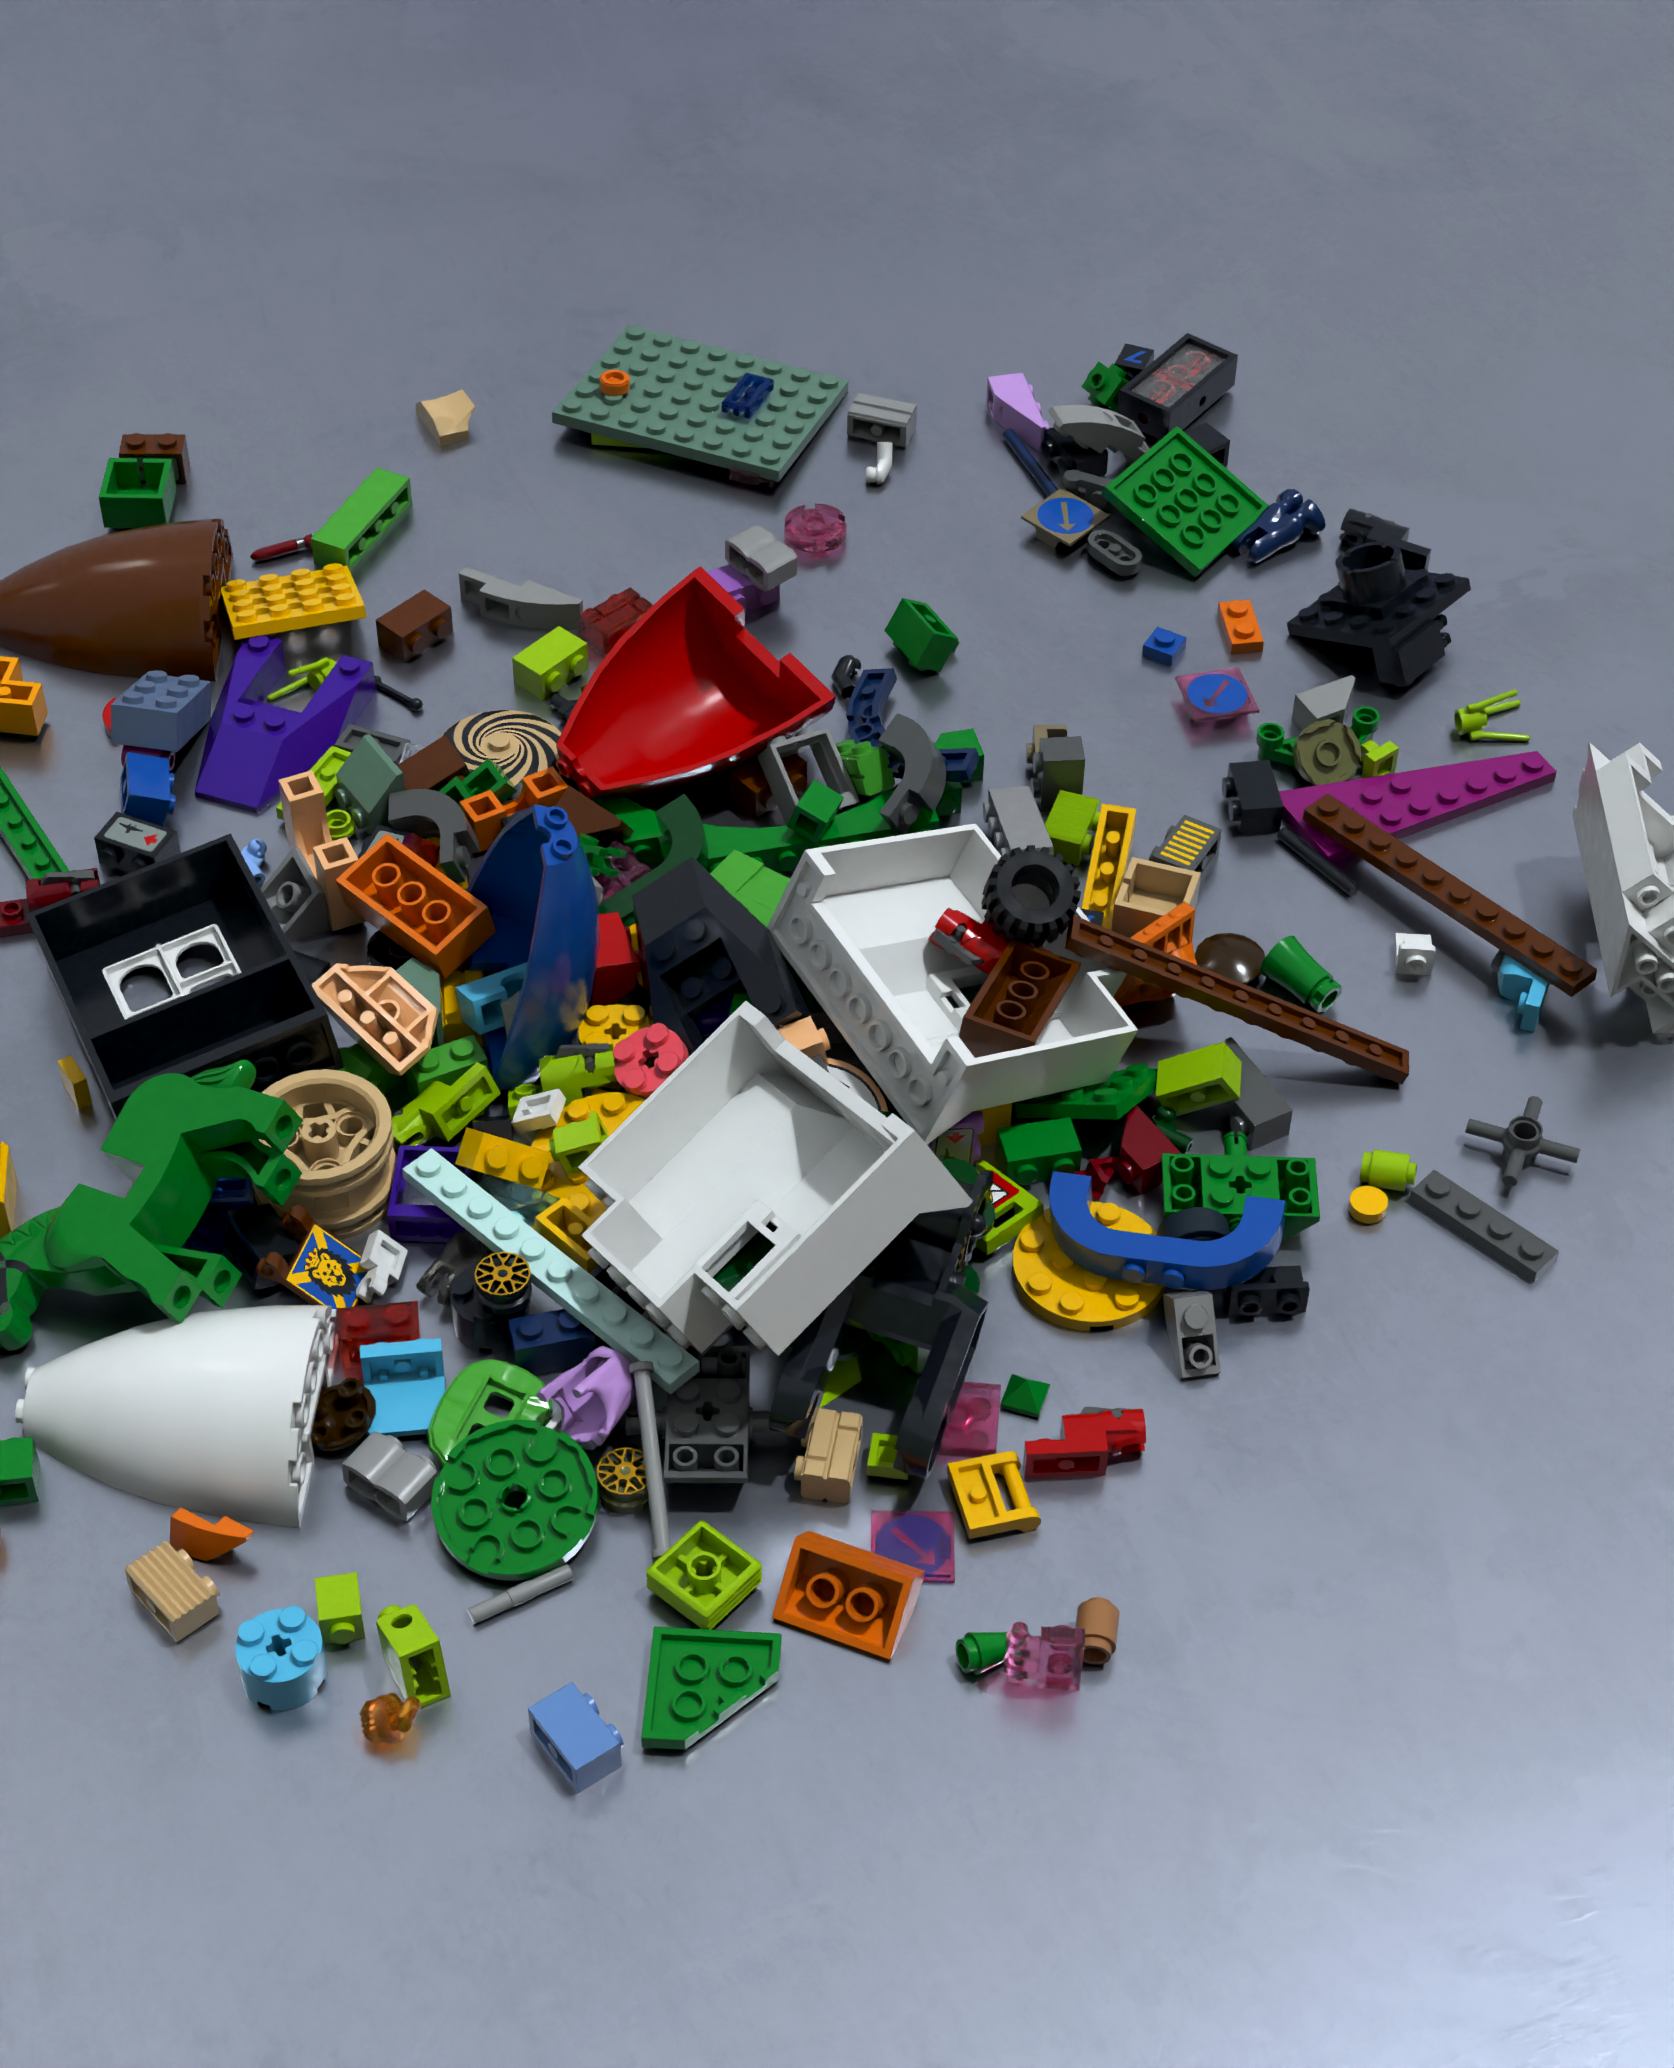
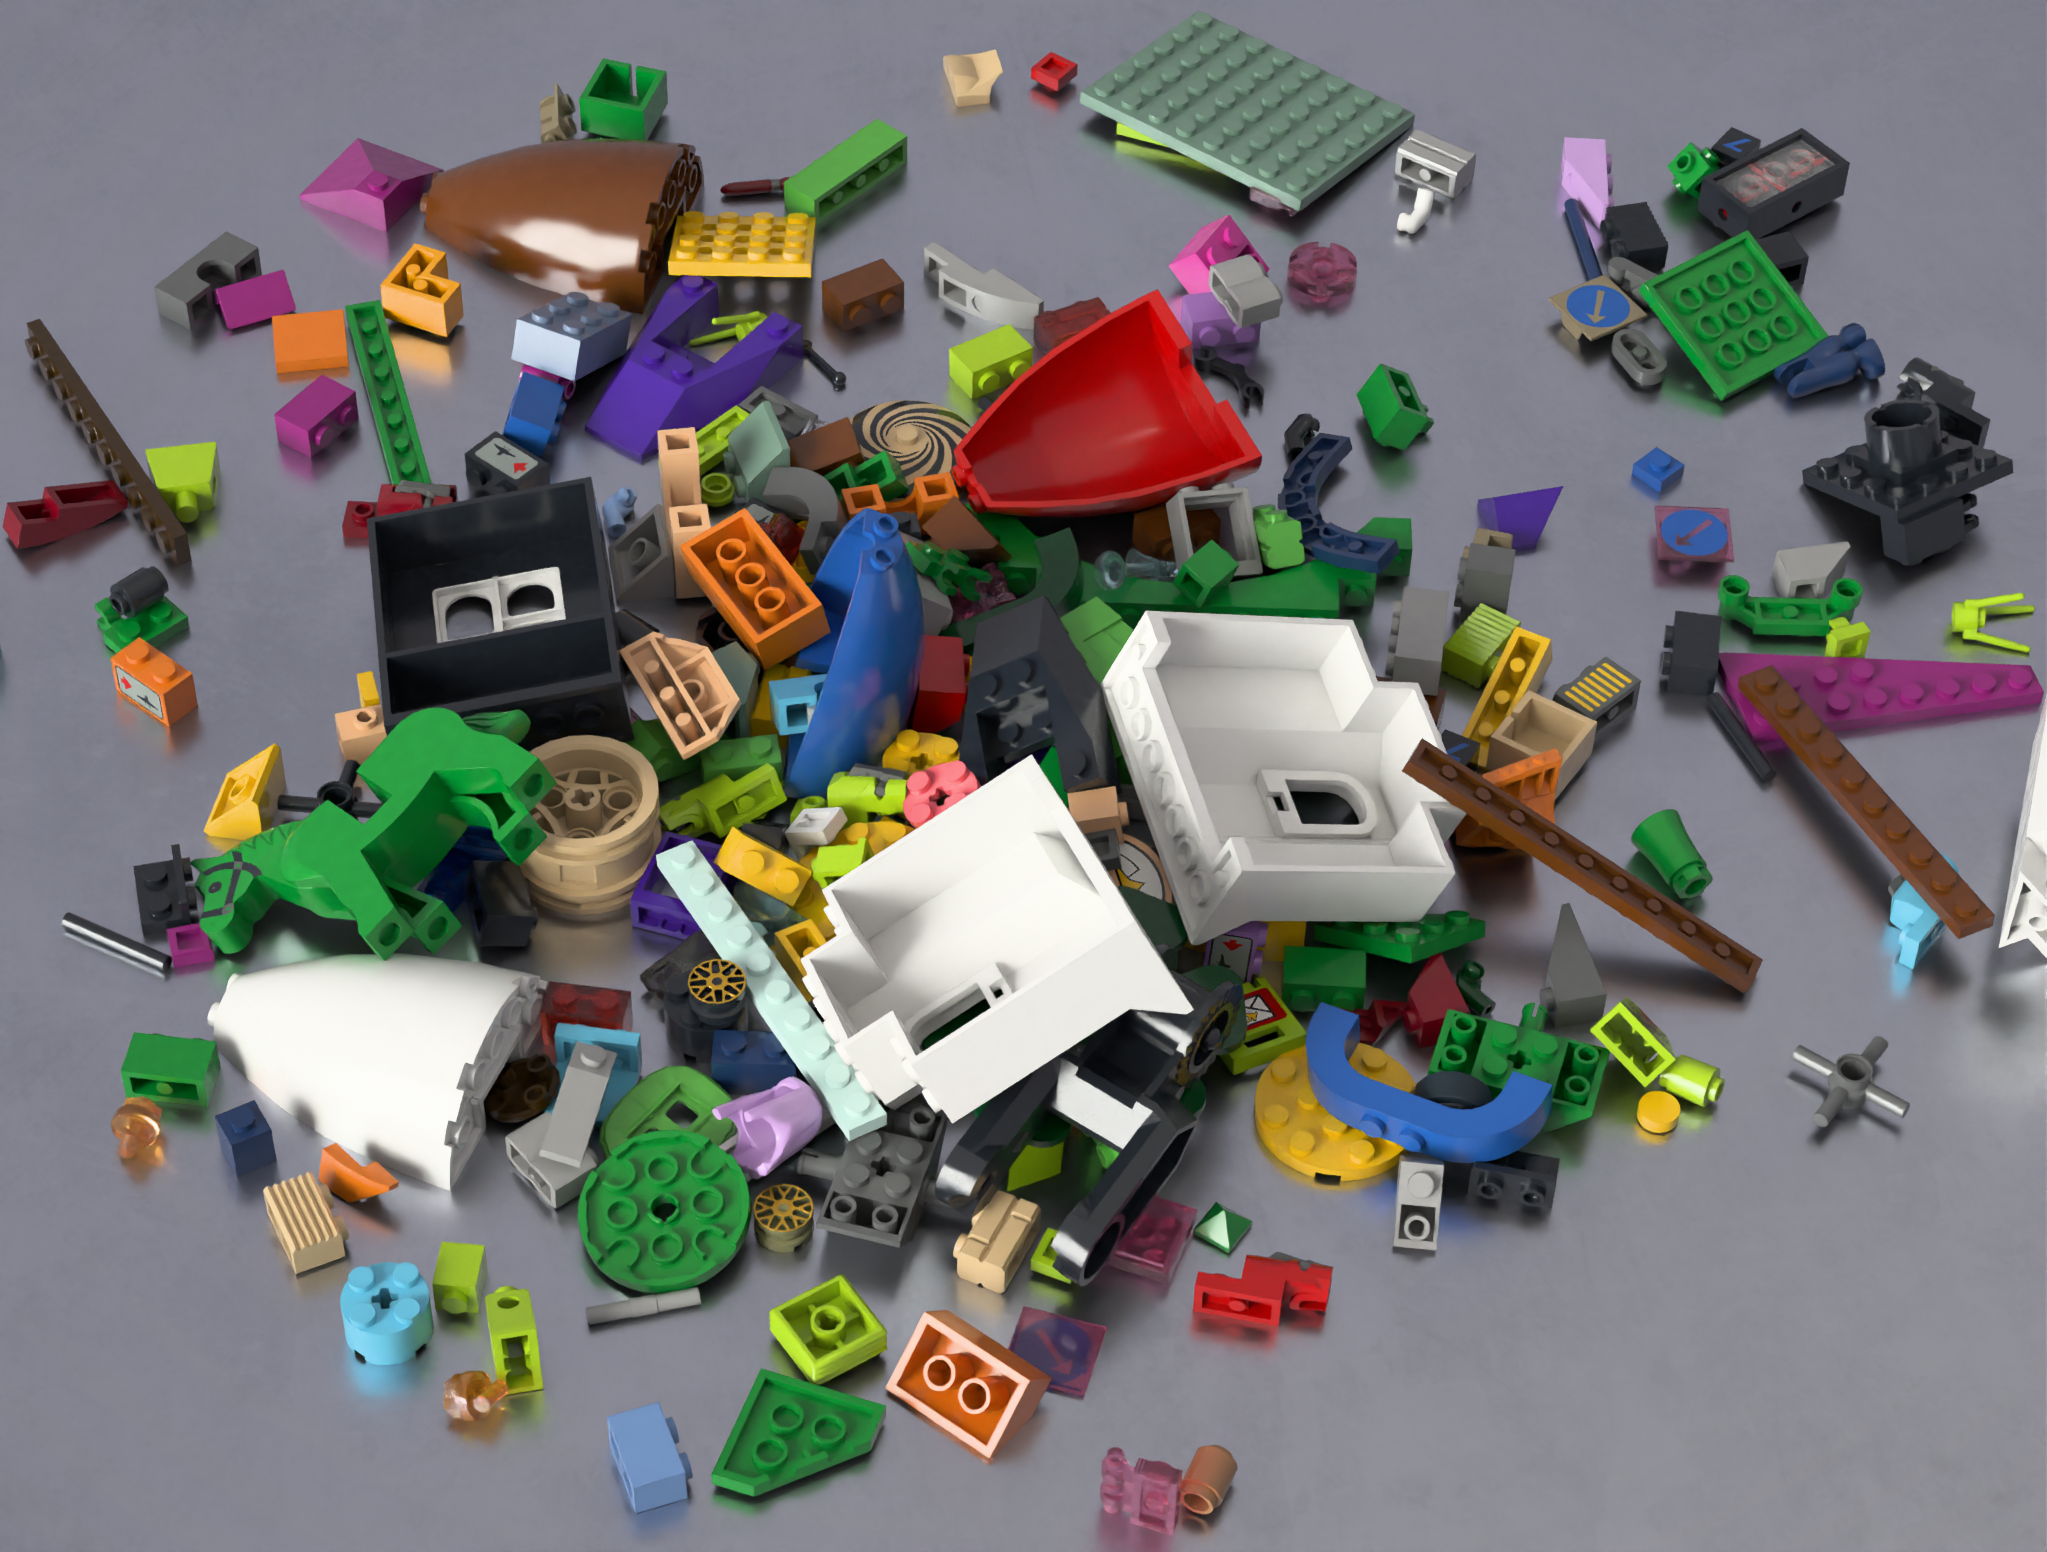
camera: 15 degrees right, 0 degrees up
reddish brown brick [119,433,190,484] -> none
flag [256,1205,368,1327] -> none
white plate [356,1229,408,1303] -> none
orange tile [599,370,630,396] -> none
light grey bar [629,1361,671,1561] -> none
clear blue tile [721,373,774,419] -> none
dark grey arch [878,713,946,835] -> none
red plate [928,907,1052,975] -> none
yellow plate [947,1451,1041,1539] -> none
green cone [956,1630,1023,1675] -> none
reddish brown slope [959,939,1081,1058] -> none
black tyre [981,845,1081,948] -> none
light grey slope [1048,405,1150,464] -> none
lime brick [1156,1042,1242,1116] -> none
dark brown dish [1195,933,1265,986] -> none
orange plate [1217,600,1264,654] -> none
olive tile [1293,719,1362,786] -> none
white bracket [1394,933,1436,975] -> none
dark grey plate [1409,1170,1559,1282] -> none
none -> dark blue brick [215,1100,277,1177]
none -> black bar [277,760,383,820]
none -> light nougat brick [334,704,387,765]
none -> light grey slope [539,1041,617,1168]
none -> dark tan hinge [540,83,577,143]
none -> red plate [1031,52,1078,91]
none -> clear light blue piece [1094,548,1178,591]
none -> dark pink slope [1169,215,1269,294]
none -> black piece [1193,346,1265,409]
none -> dark purple slope [1477,486,1563,552]
none -> lime torso [1590,997,1676,1087]

